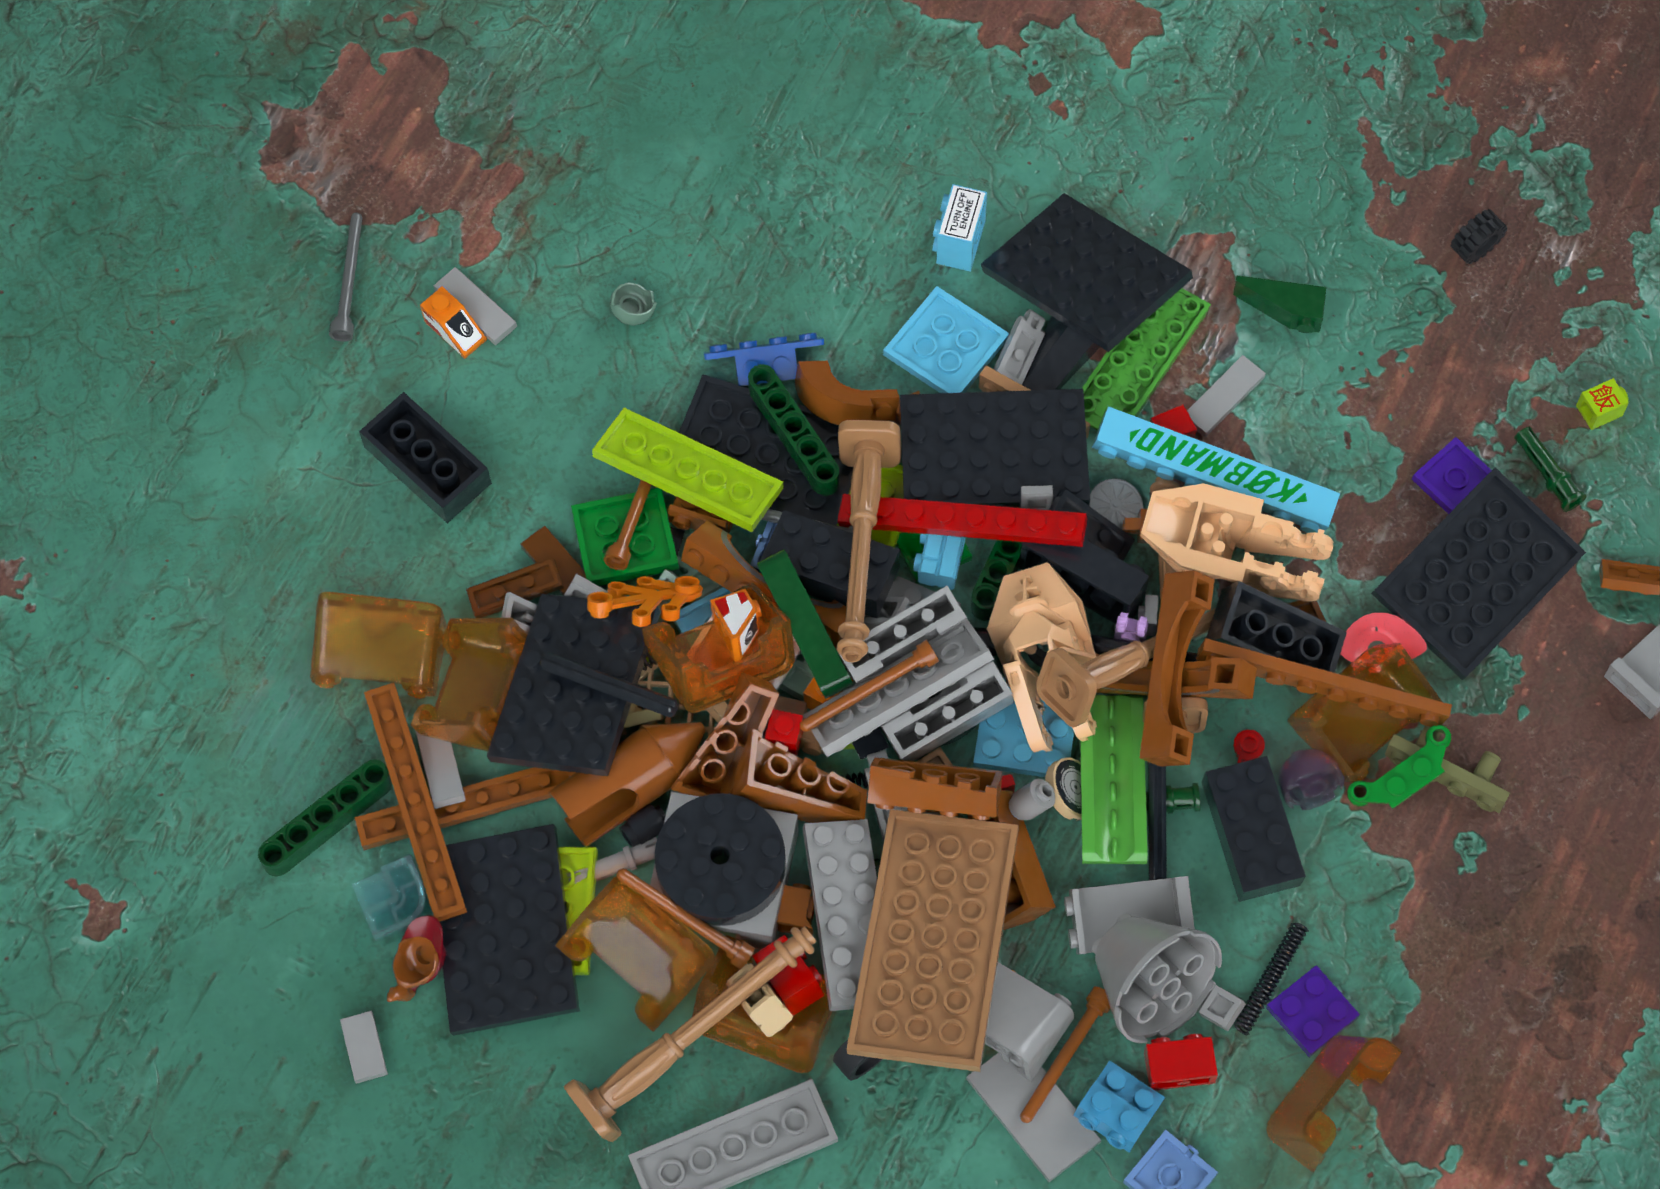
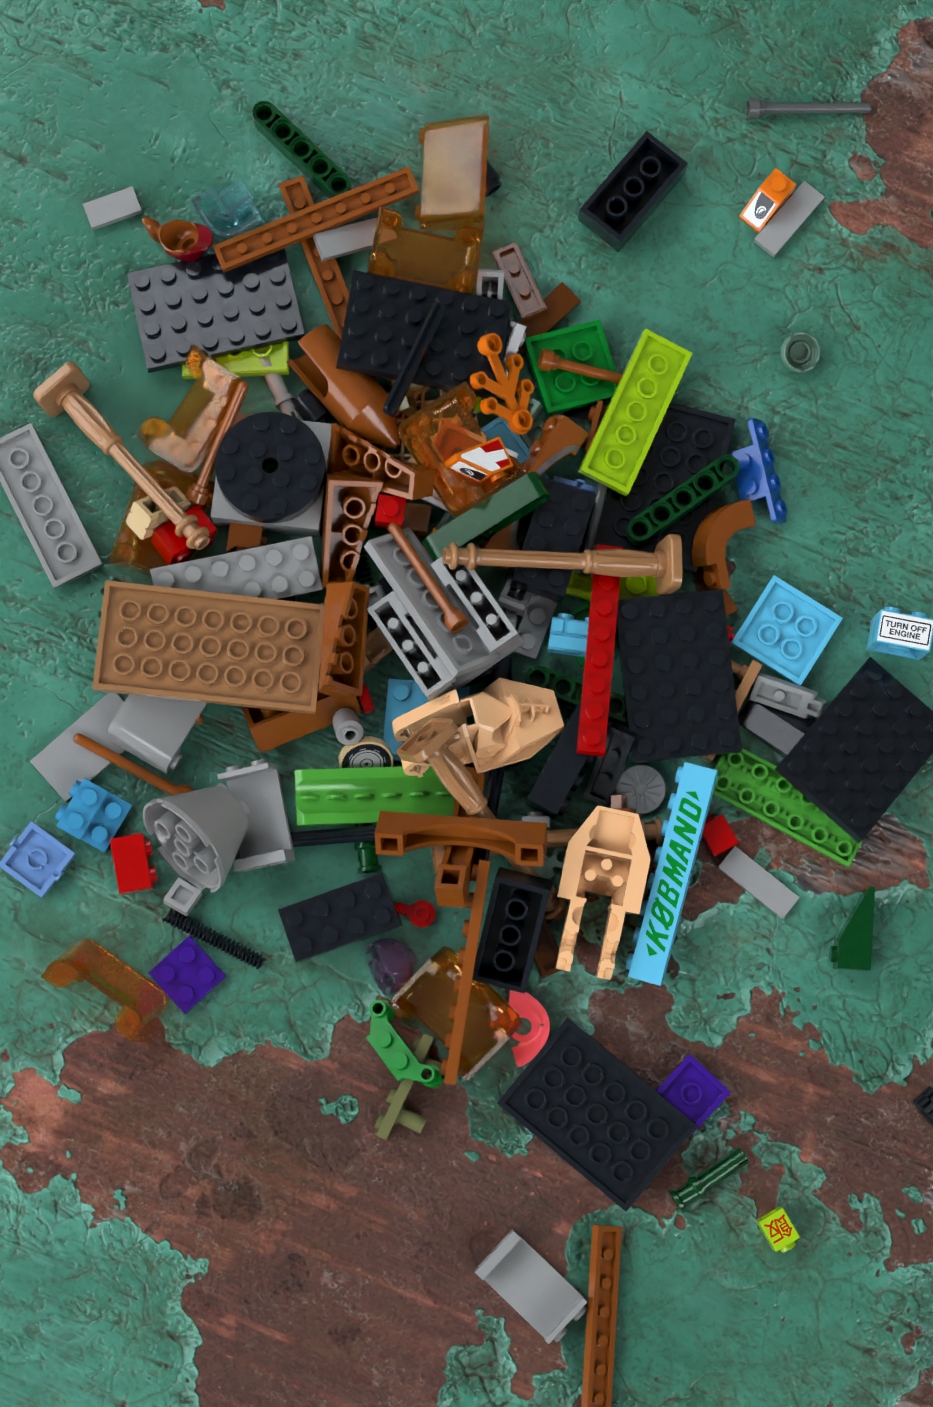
camera: 80 degrees right, 15 degrees up
light grey tile [1021,485,1053,510] -> none
lavender hinge [1114,612,1149,642] -> none

